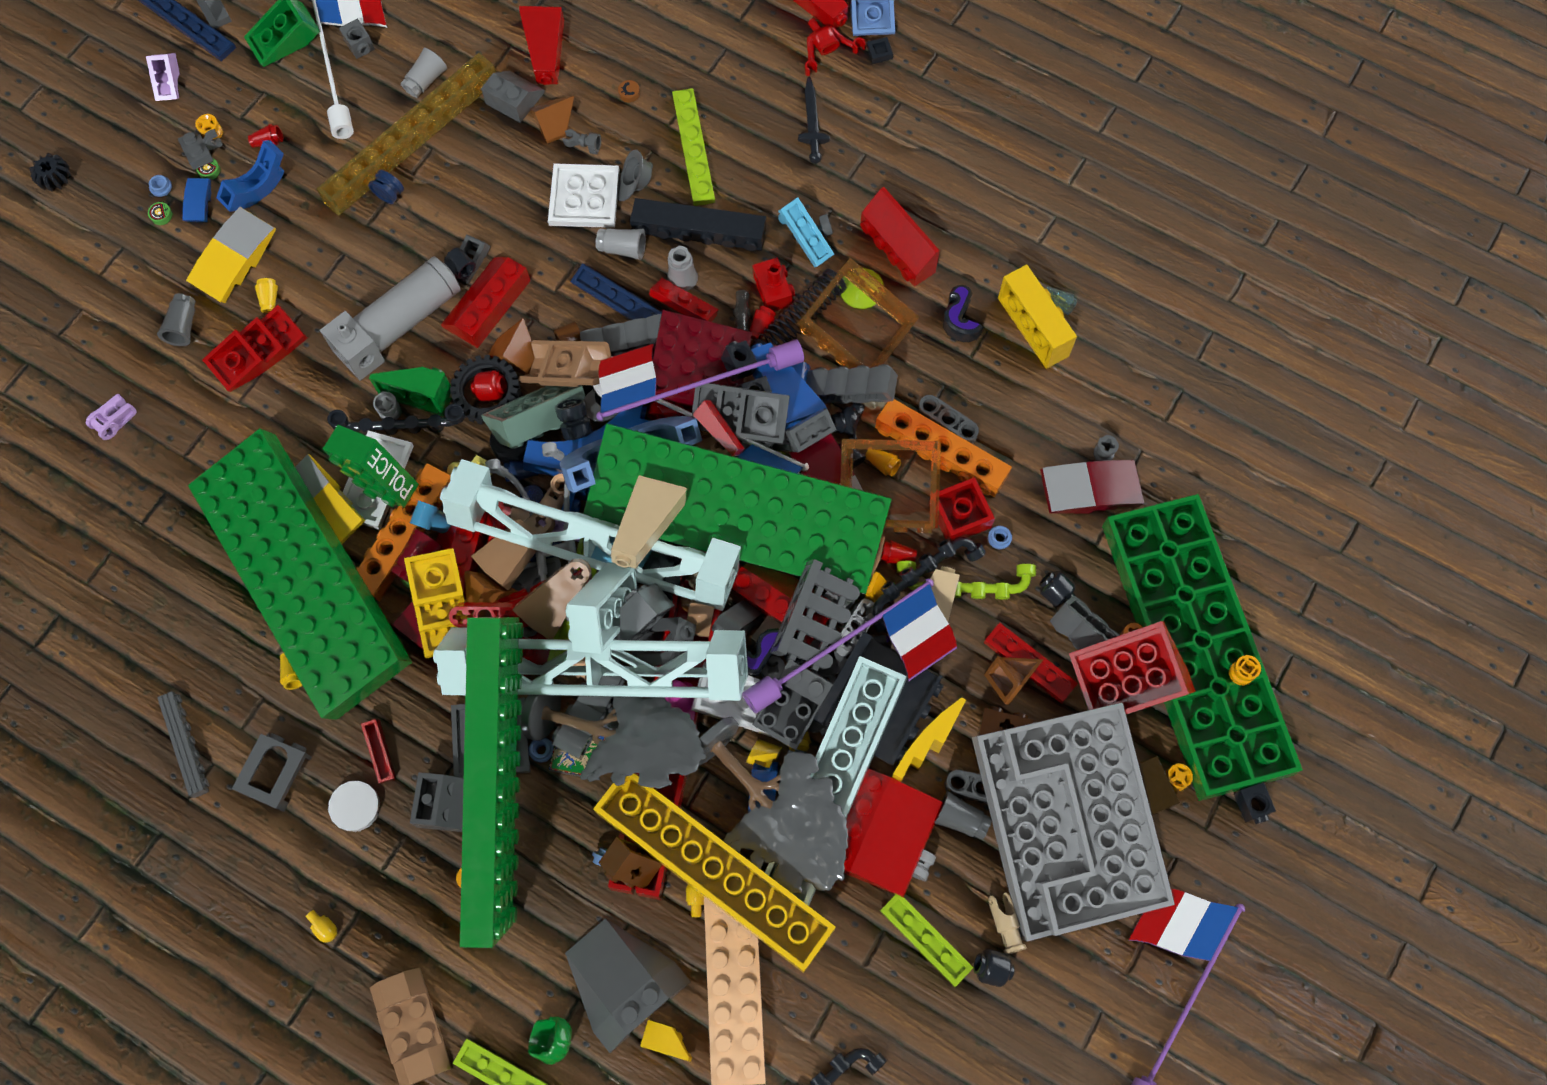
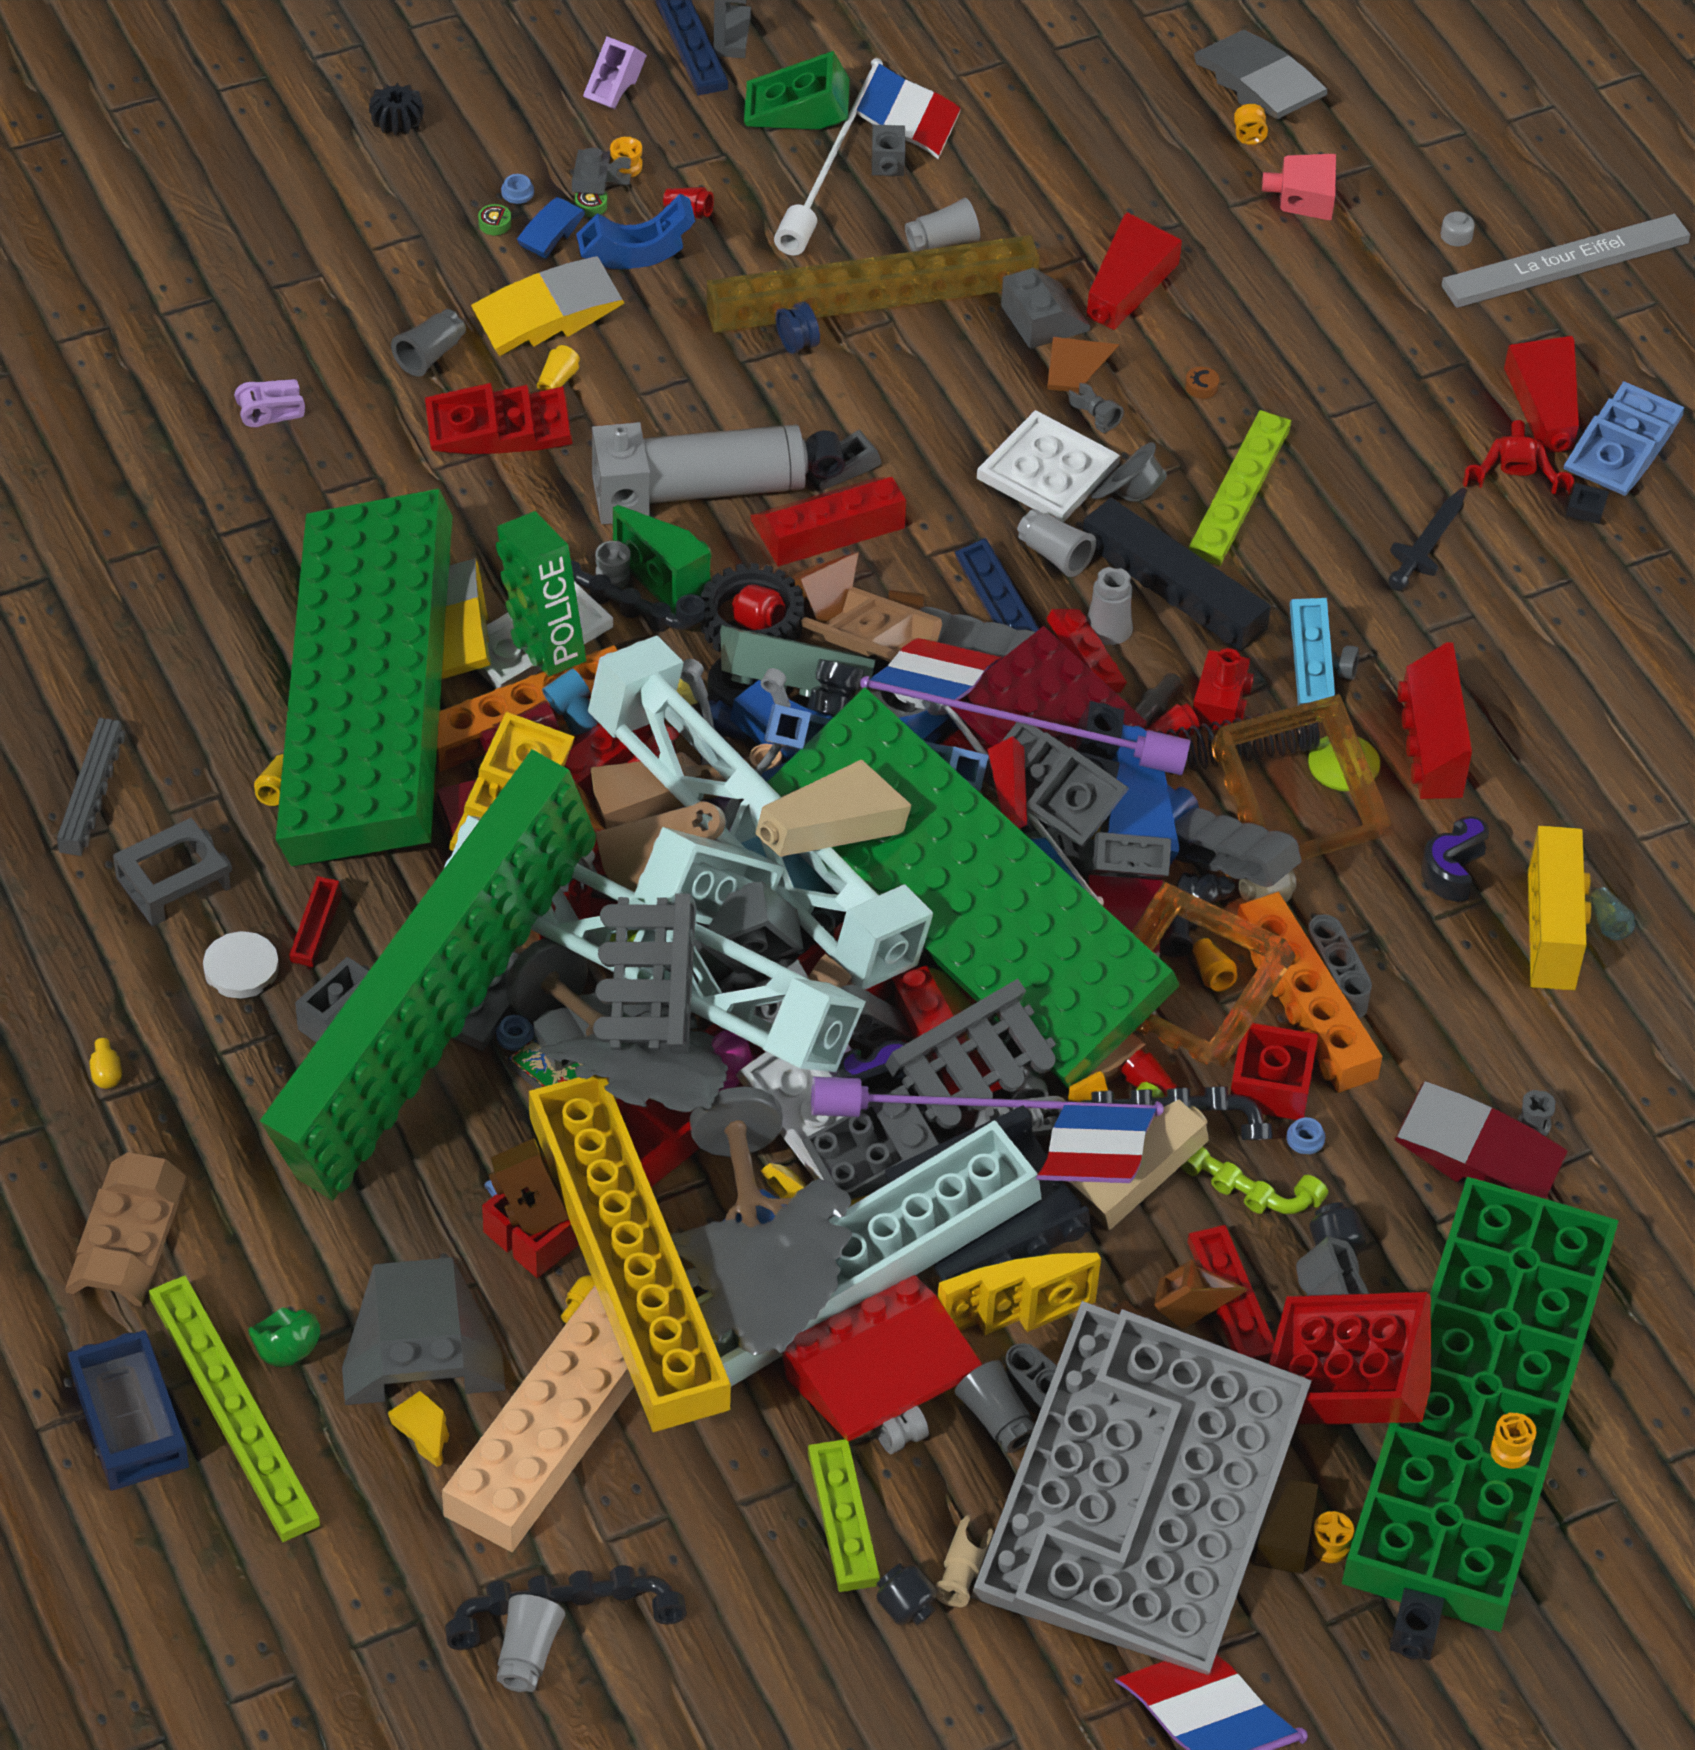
camera: 30 degrees right, 20 degrees down
none -> dark grey fence [593,894,696,1054]

